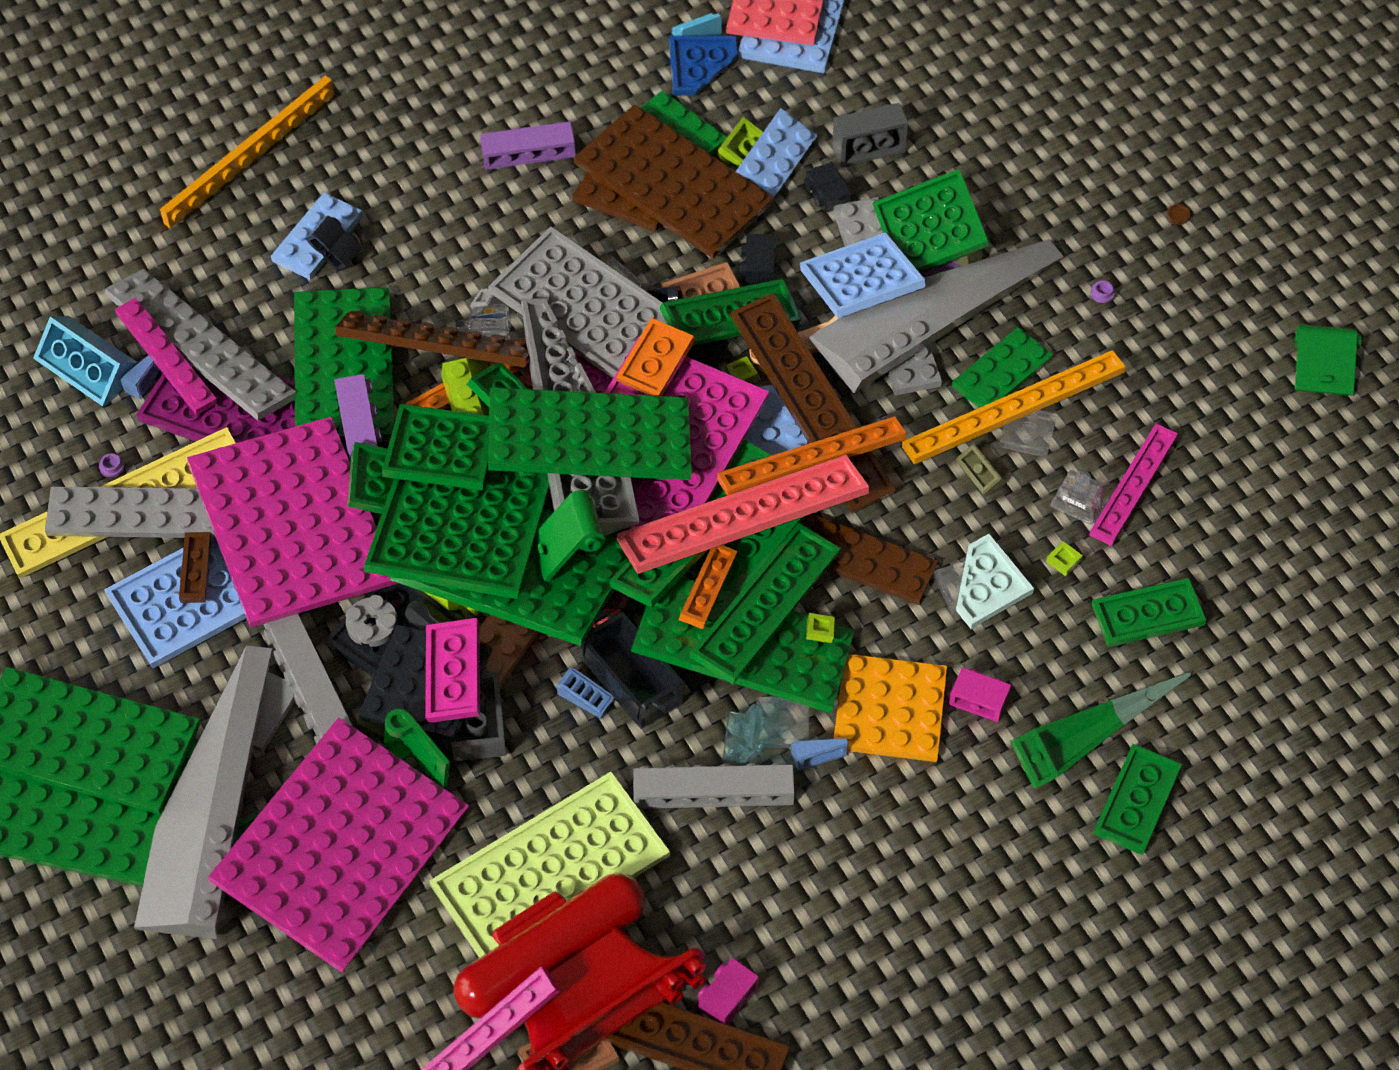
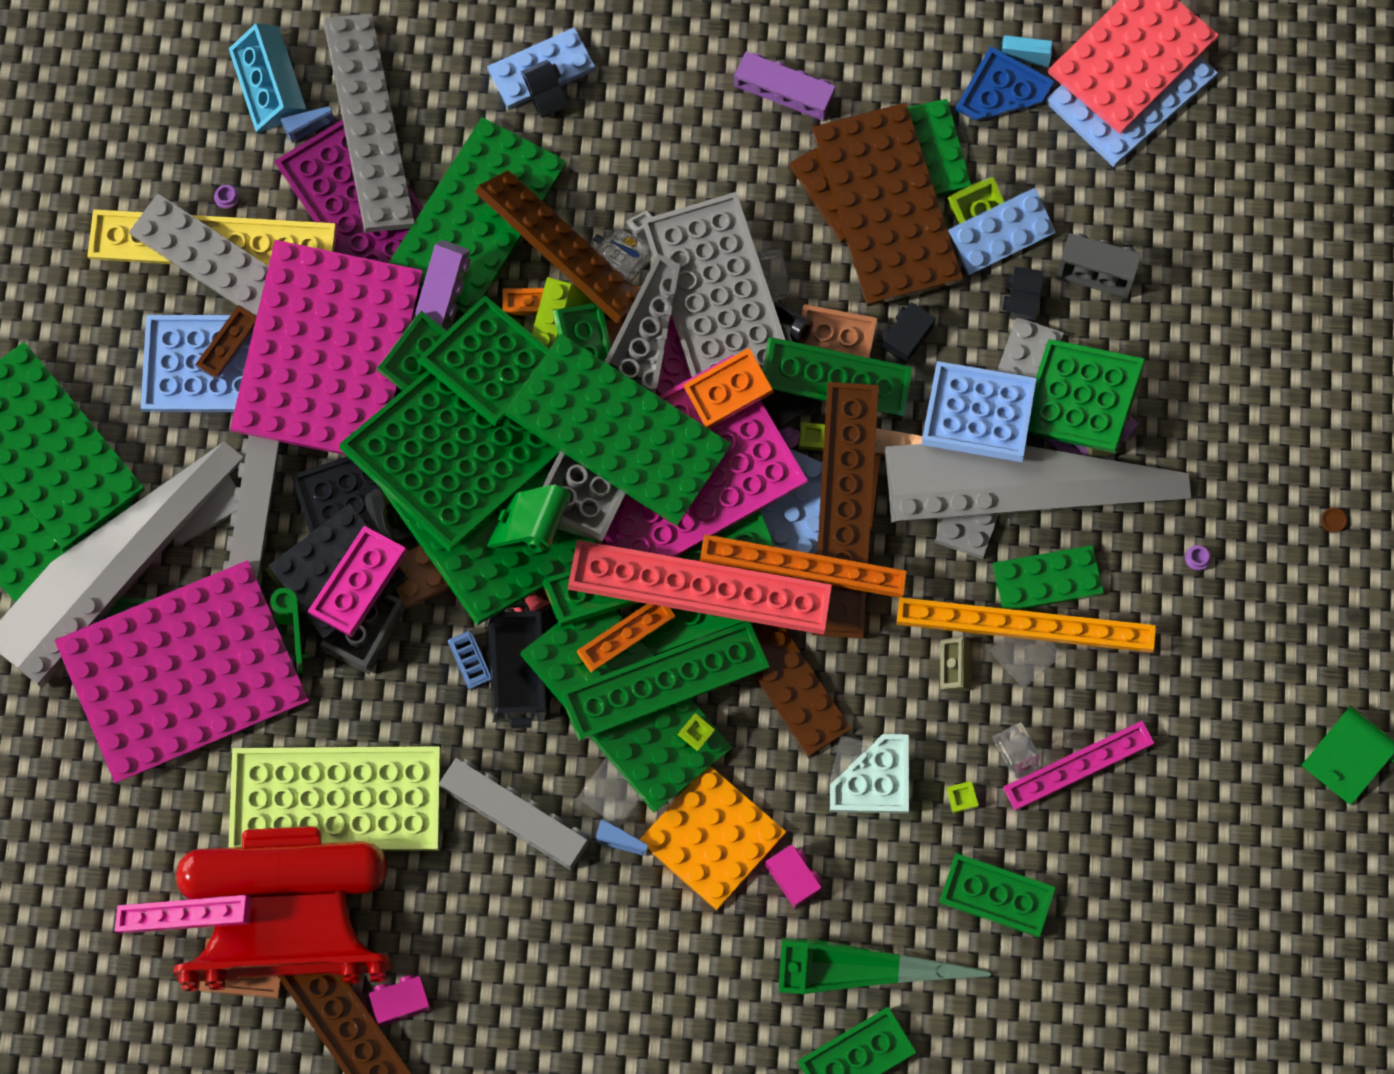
camera: 35 degrees right, 15 degrees up
dark pink plate [115,297,217,415] -> none
light grey plate [346,595,398,646] -> none
clear light blue bracket [723,704,765,765] -> none

